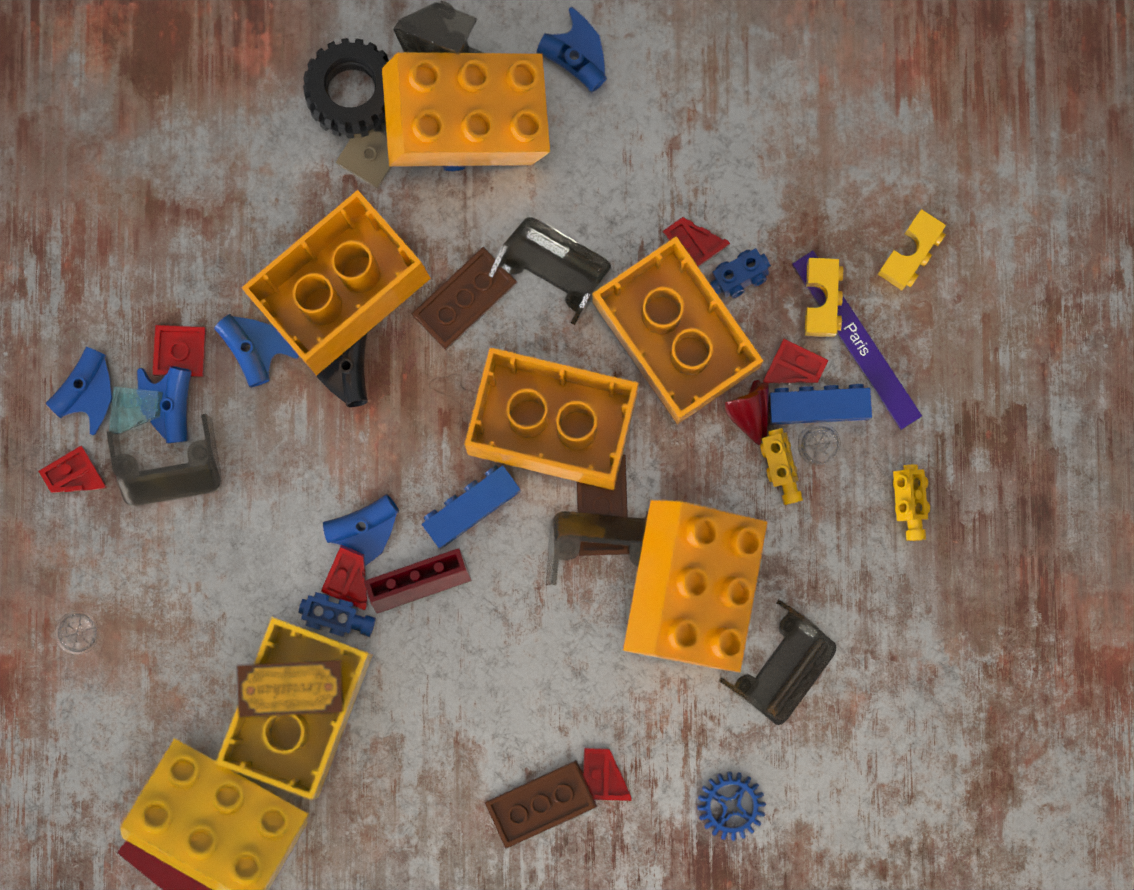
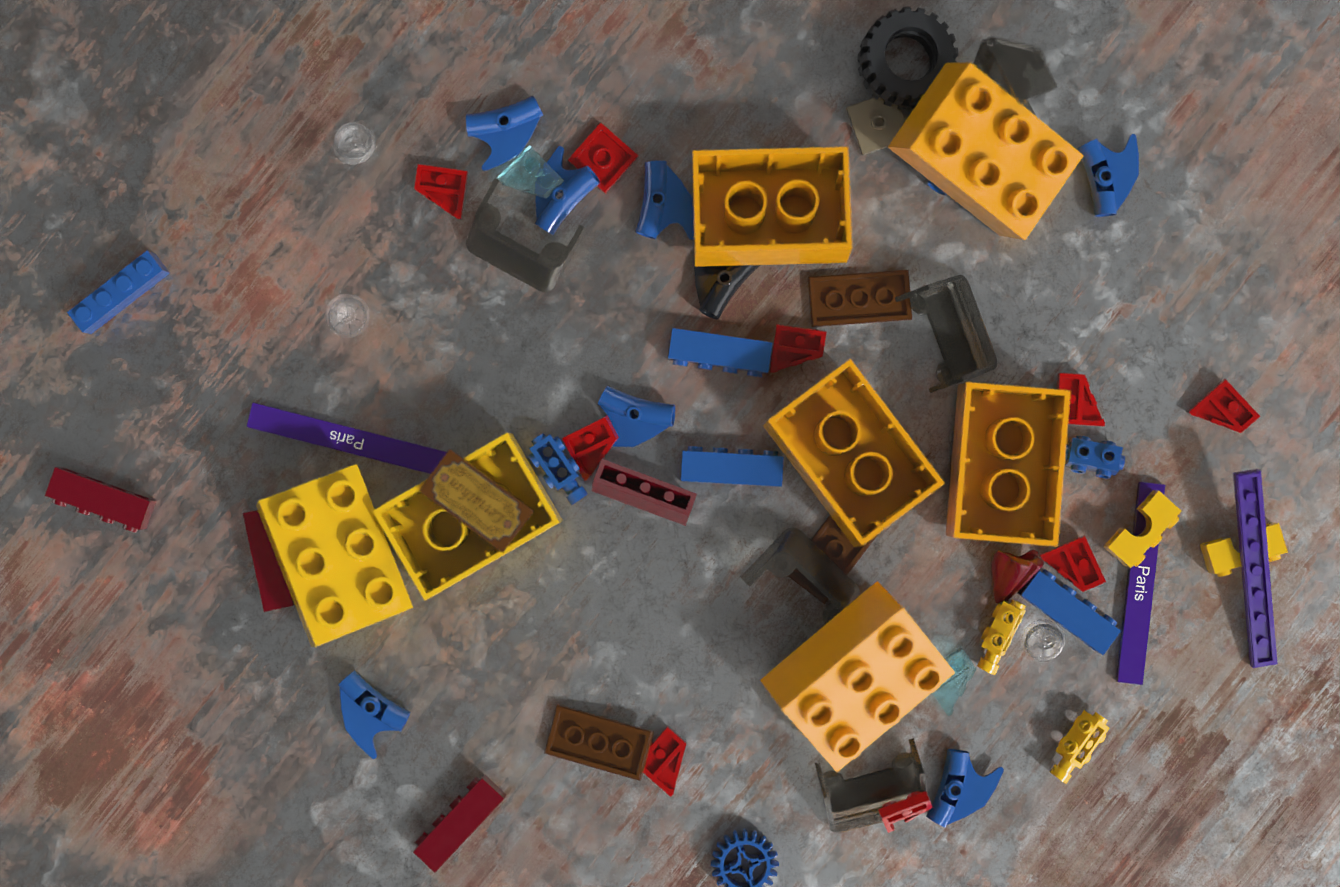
camera: 40 degrees right, 5 degrees up
none -> dark purple tile [246,403,447,474]
none -> blue brick [668,328,773,377]
none -> red wing [769,324,827,373]
none -> red wing [878,791,932,833]
none -> blue pin [926,749,1004,828]
none -> clear light blue wing [932,647,977,717]
none -> red wing [1188,379,1260,433]
none -> dark purple tile [1233,469,1278,668]

